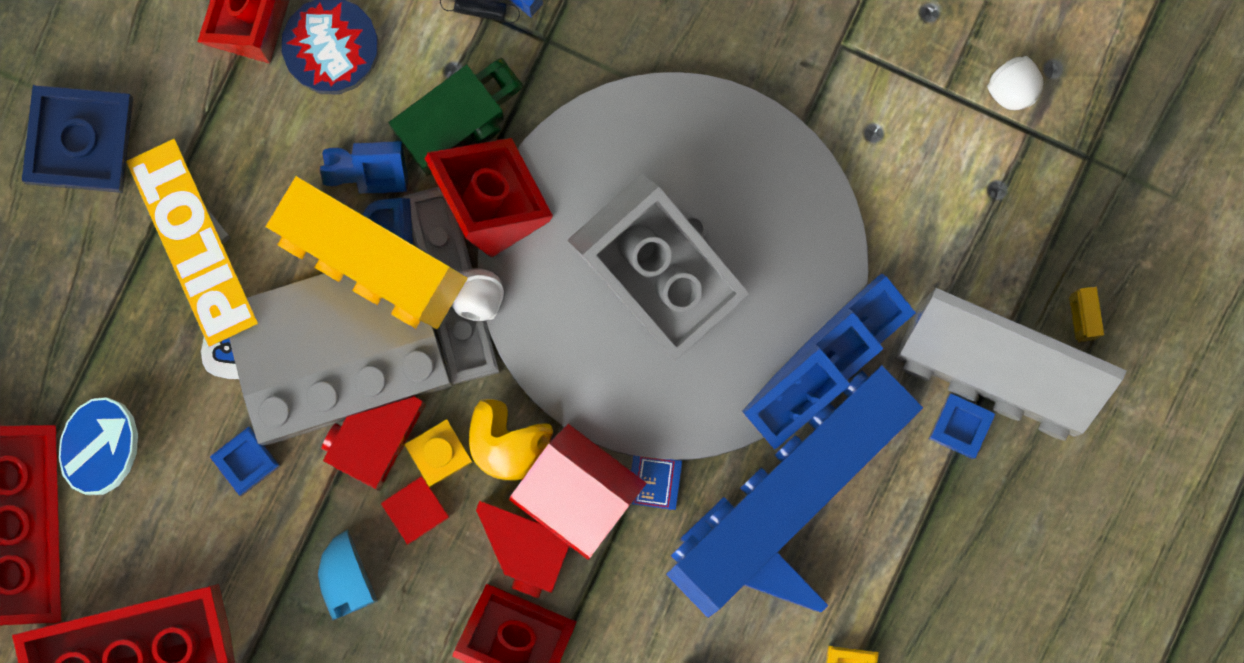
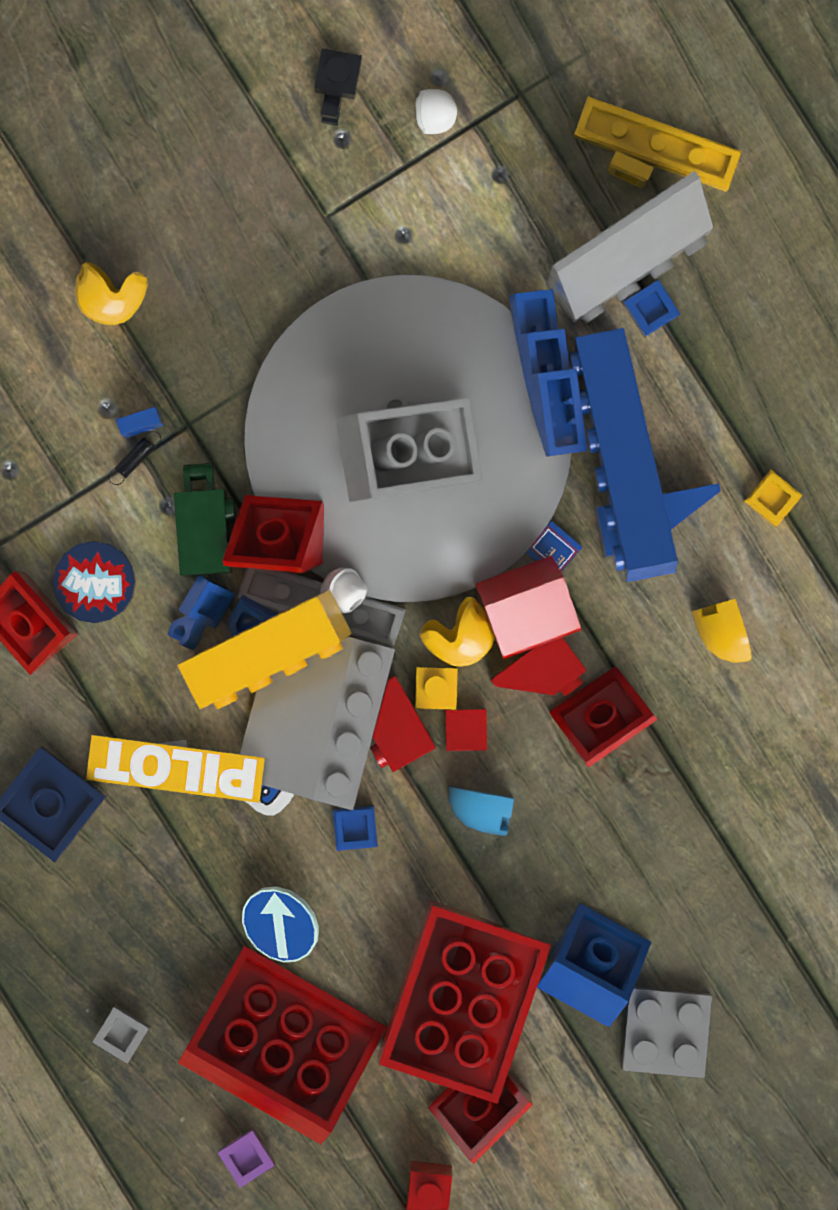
camera: 55 degrees left, 5 degrees up
none -> yellow tile [573,96,742,192]

